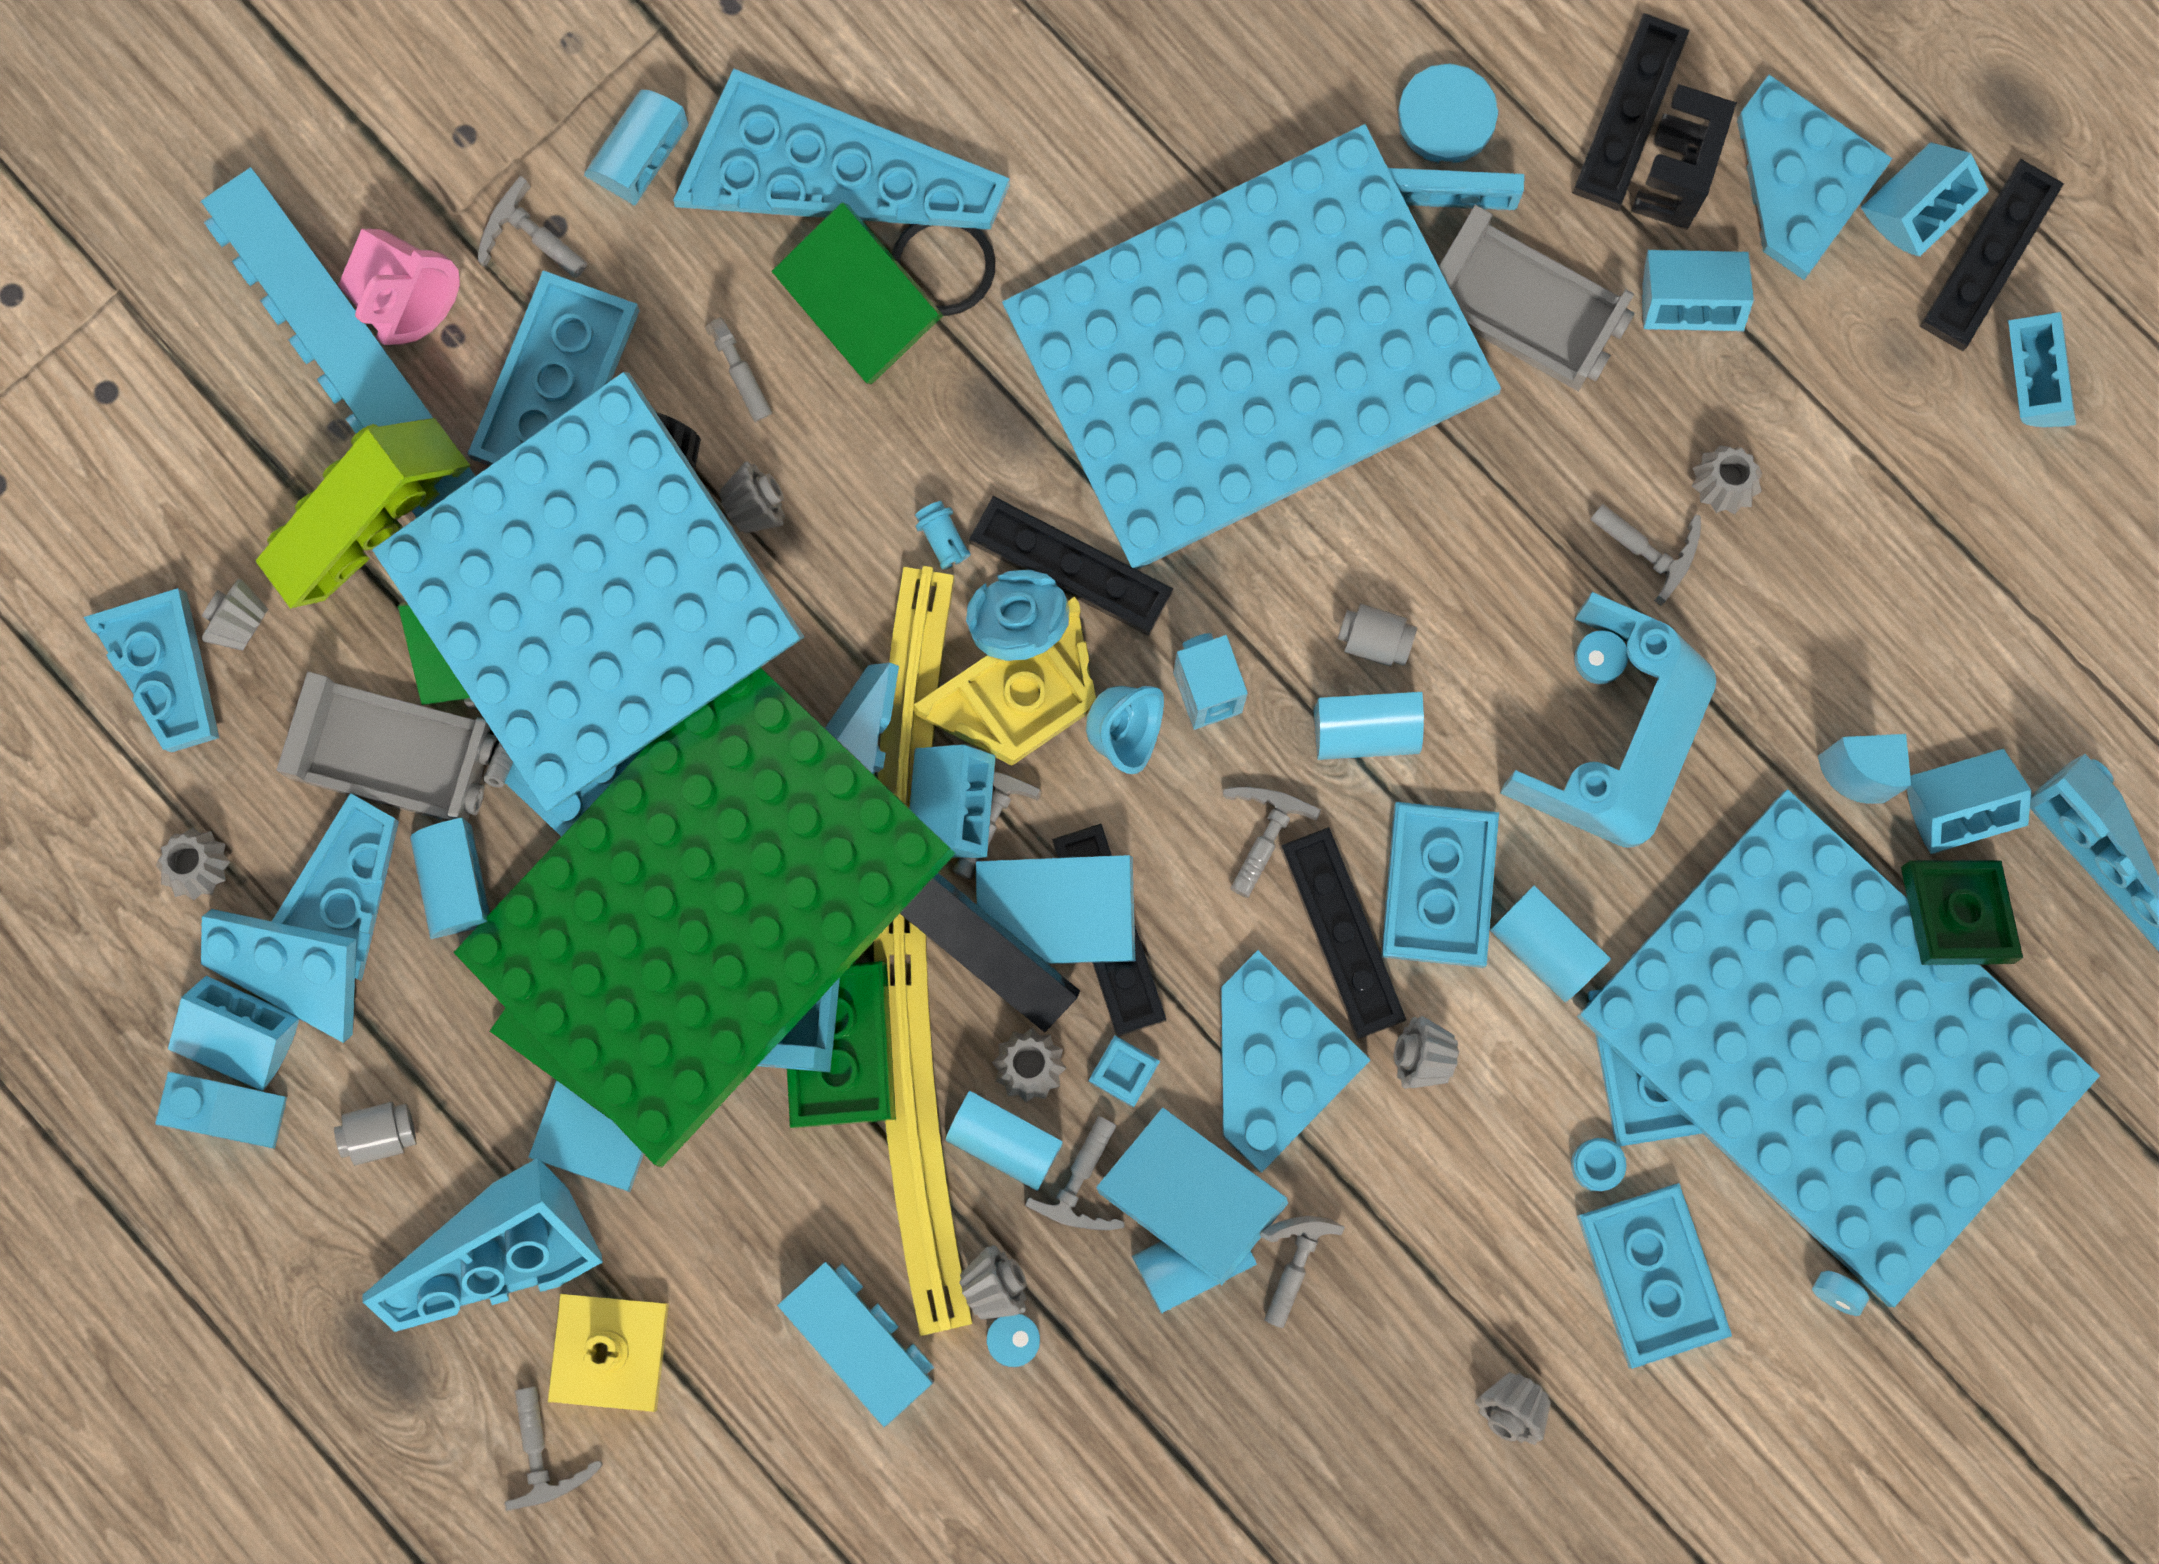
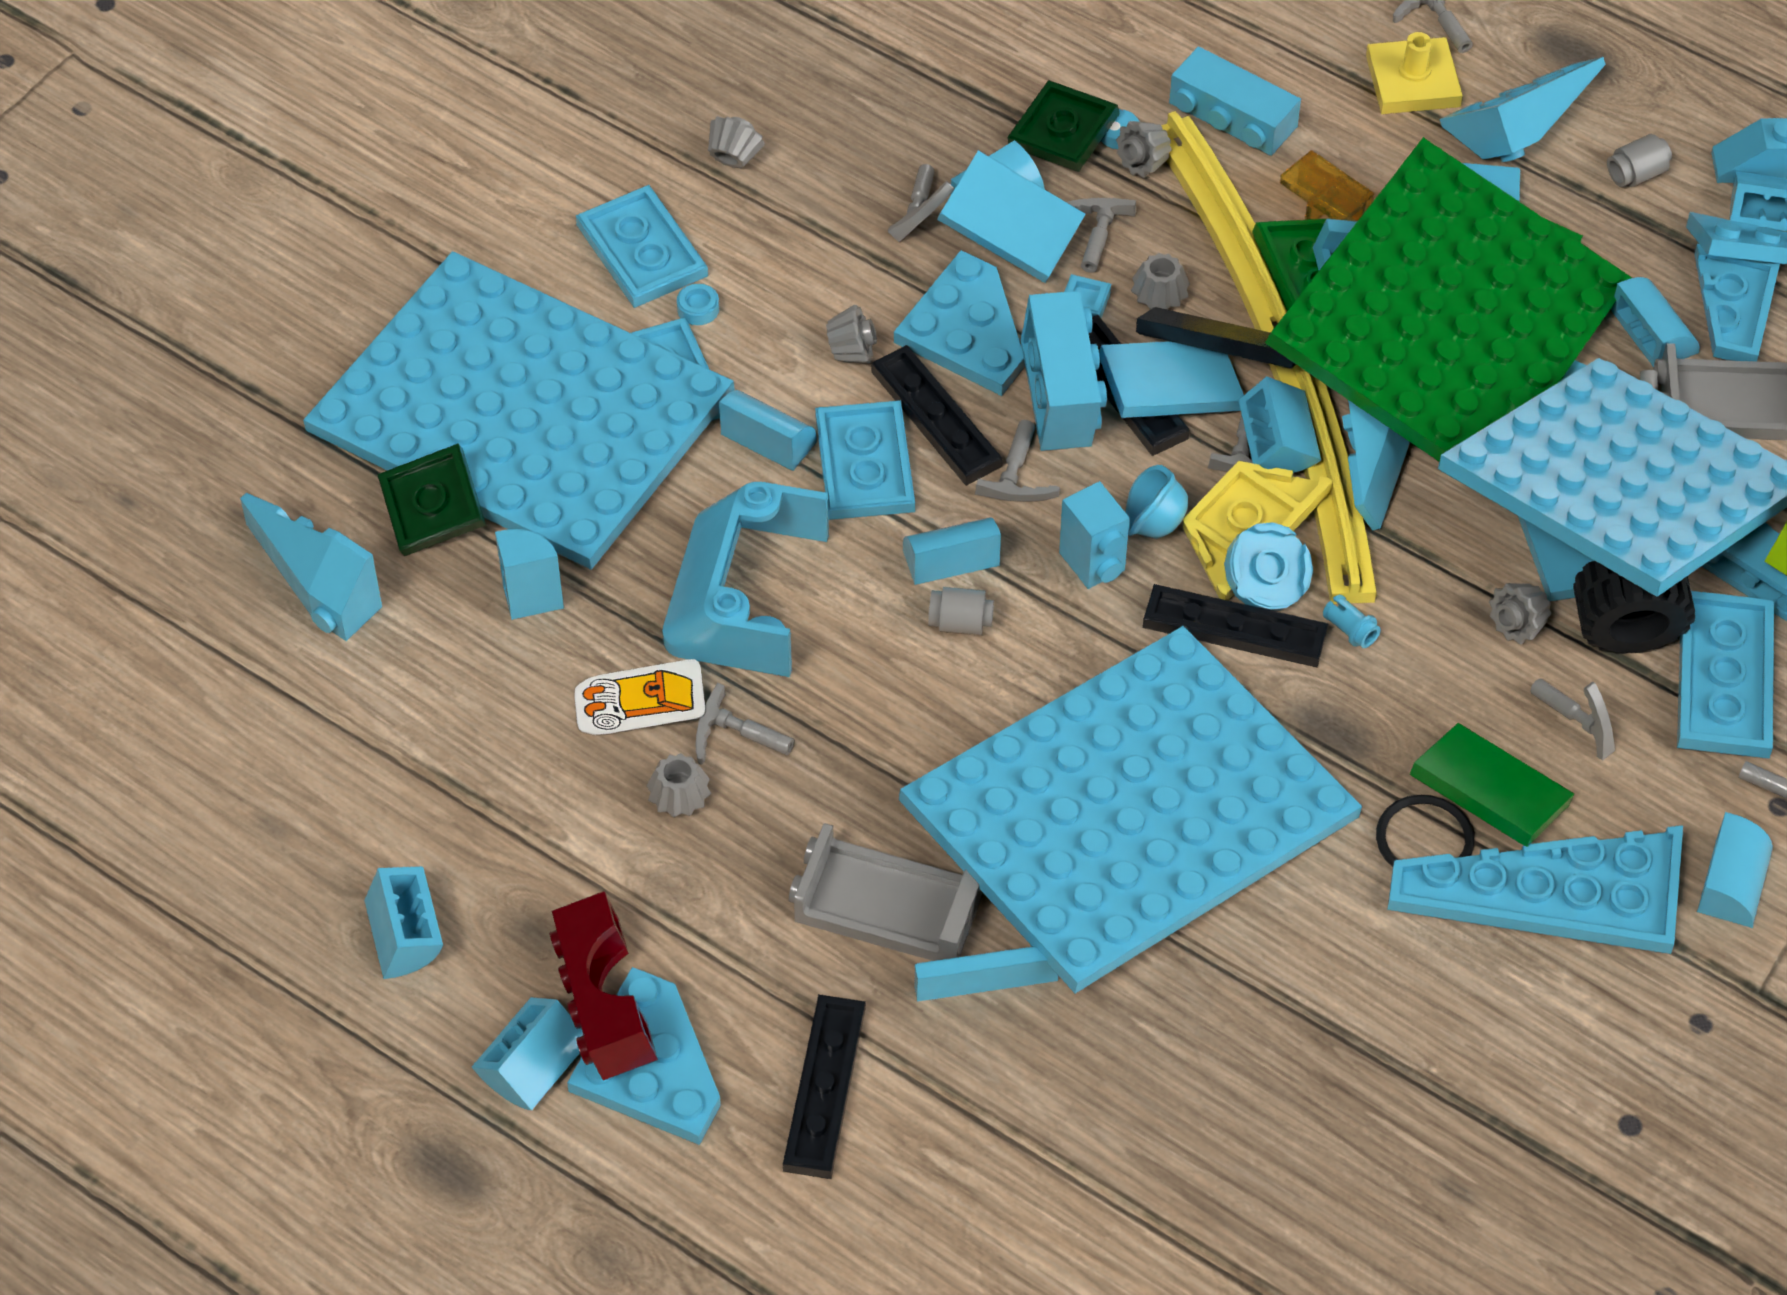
camera: 170 degrees right, 25 degrees down
medium azure brick [945,1090,1063,1191] -> none
medium azure tile [1398,64,1498,163] -> none
black panel [1631,84,1737,230] -> none
medium azure brick [1642,250,1754,331] -> none
medium azure tile [1812,1271,1869,1316] -> none
medium azure brick [1907,748,2031,854] -> none
black tile [1919,159,2064,352] -> none
none -> dark red arch [549,891,658,1080]
none -> sticker [575,659,705,735]
none -> dark green tile [1007,80,1120,172]
none -> medium azure brick [1021,291,1107,451]
none -> clear yellow panel [1280,150,1375,221]

